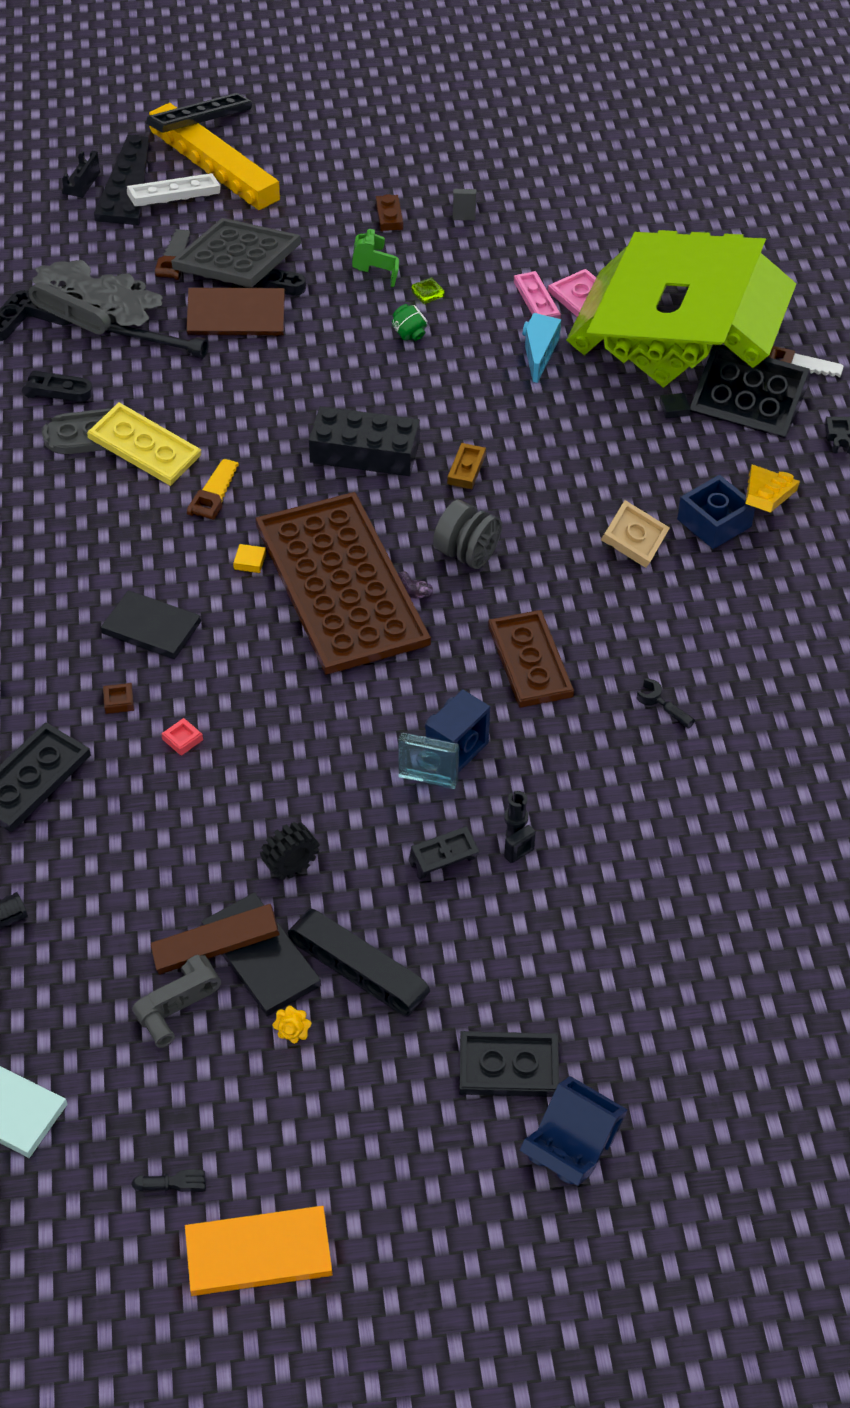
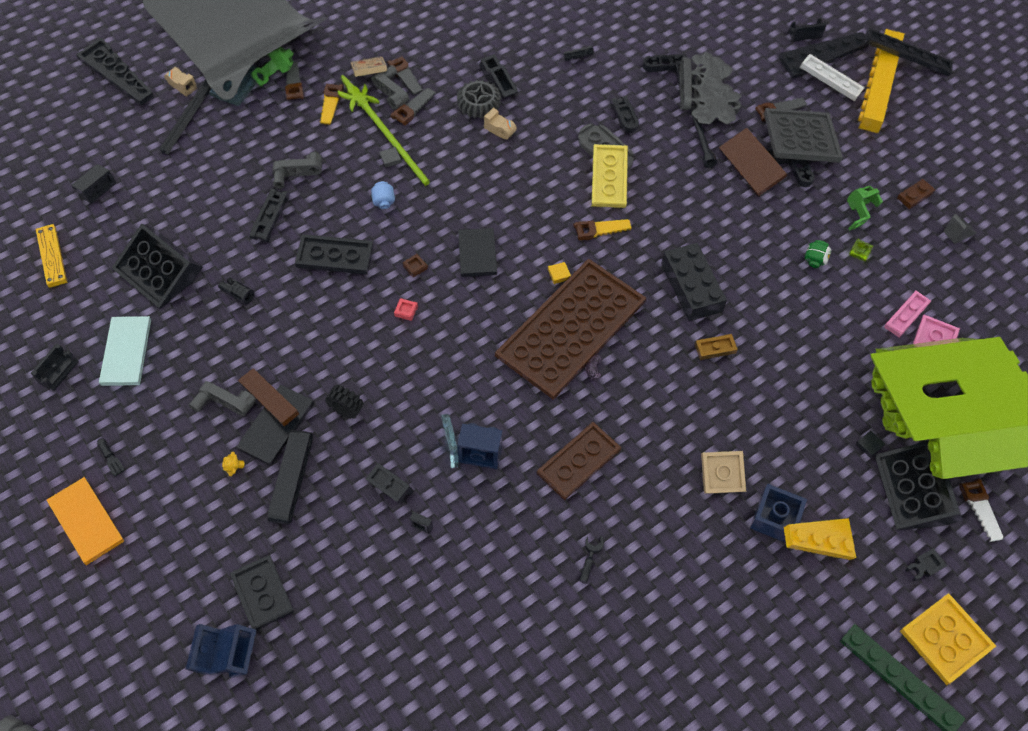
camera: 60 degrees right, 10 degrees up
dark grey wheel [433,499,502,569] -> none
black pin [504,791,528,838] -> none
medium azure slope [522,313,561,383] -> none

